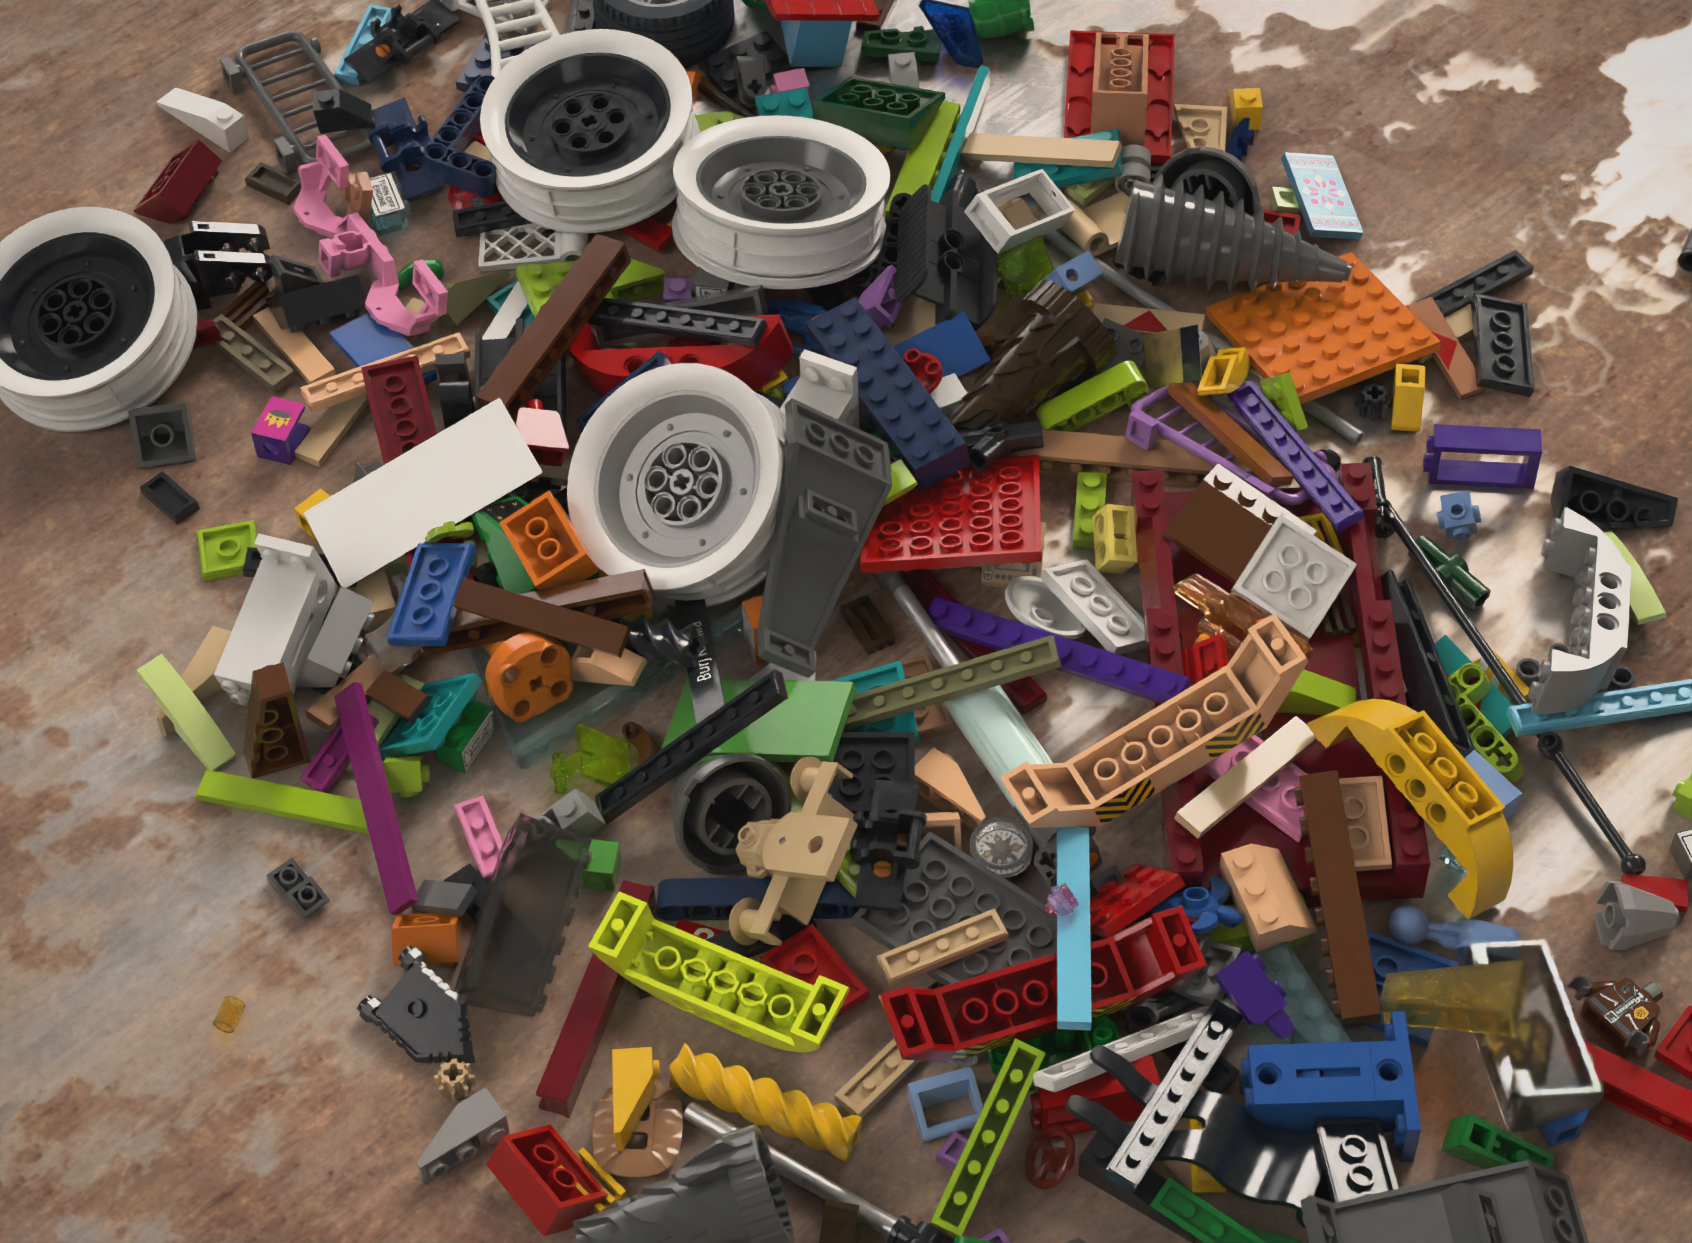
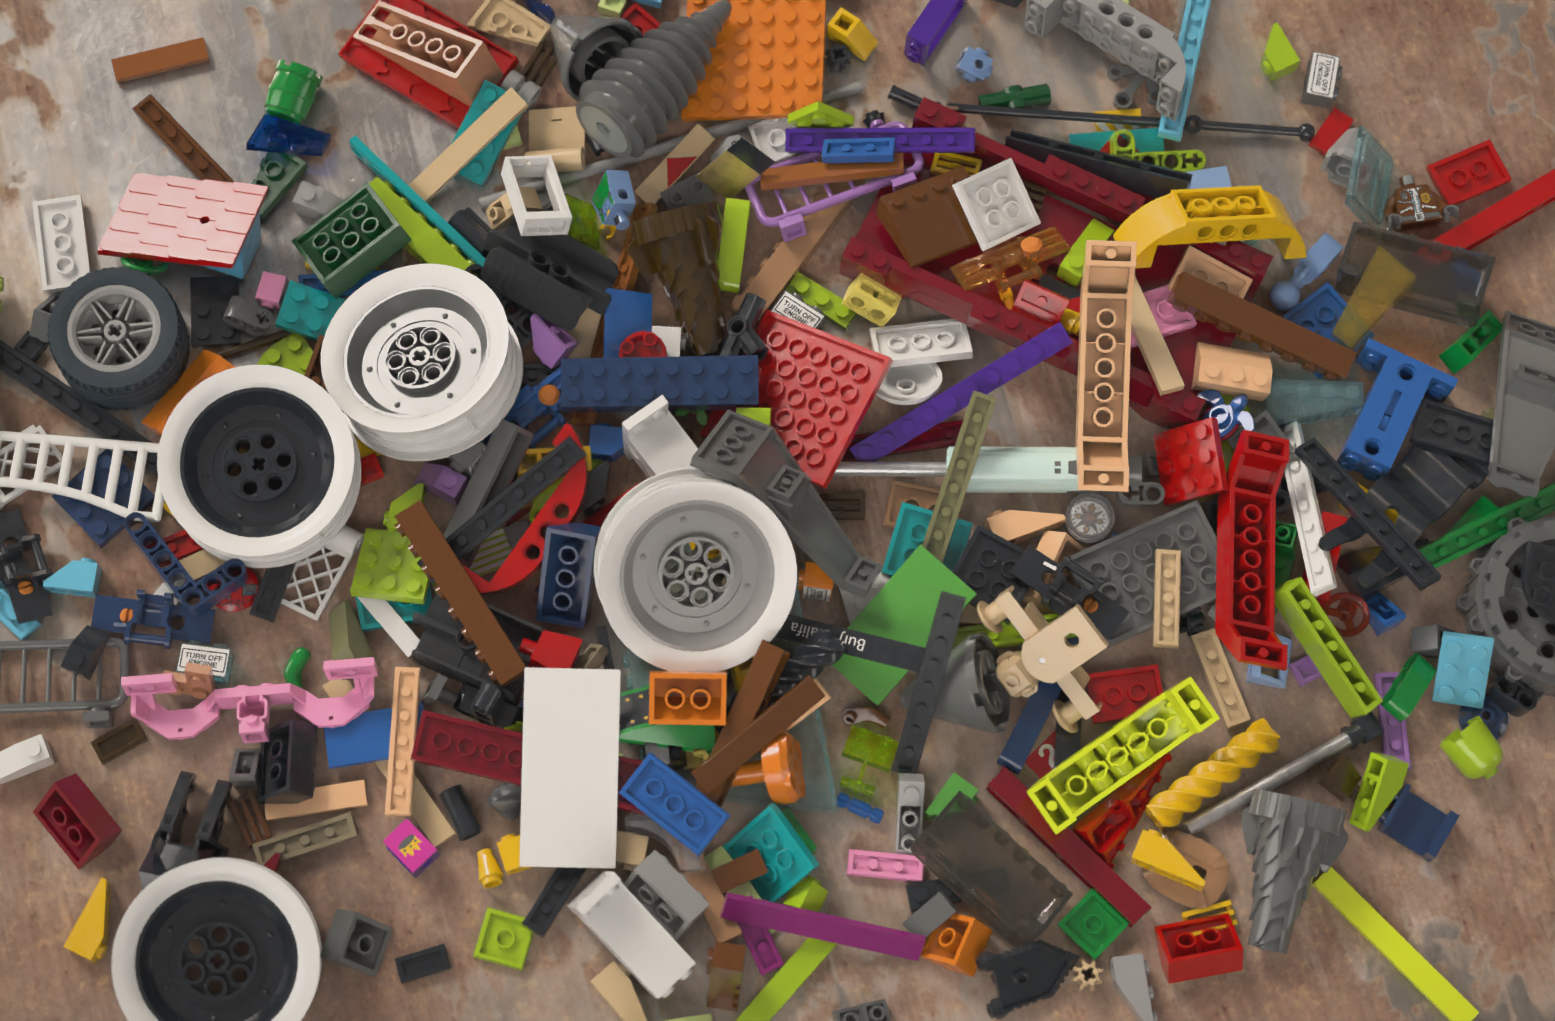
camera: 70 degrees left, 20 degrees up
lime piece [425,521,474,543] -> none
plate [1044,883,1079,916] -> none
medium azure tile [1056,827,1092,1030] -> none
yellow slope [1197,347,1251,395] -> none
dark purple hinge [1213,951,1294,1039] -> none
none -> medium azure slope [43,558,102,598]
none -> black pin [439,785,483,841]
none -> yellow cone [477,848,504,889]
none -> brick [771,290,826,330]
none -> blue plate [821,138,896,163]
none -> blue axle [836,792,884,824]
none -> green plate [1057,888,1129,961]
none -> red wedge [1072,752,1172,869]
none -> clear light blue piece [1345,126,1393,235]
none -> blue slope [1359,592,1406,637]

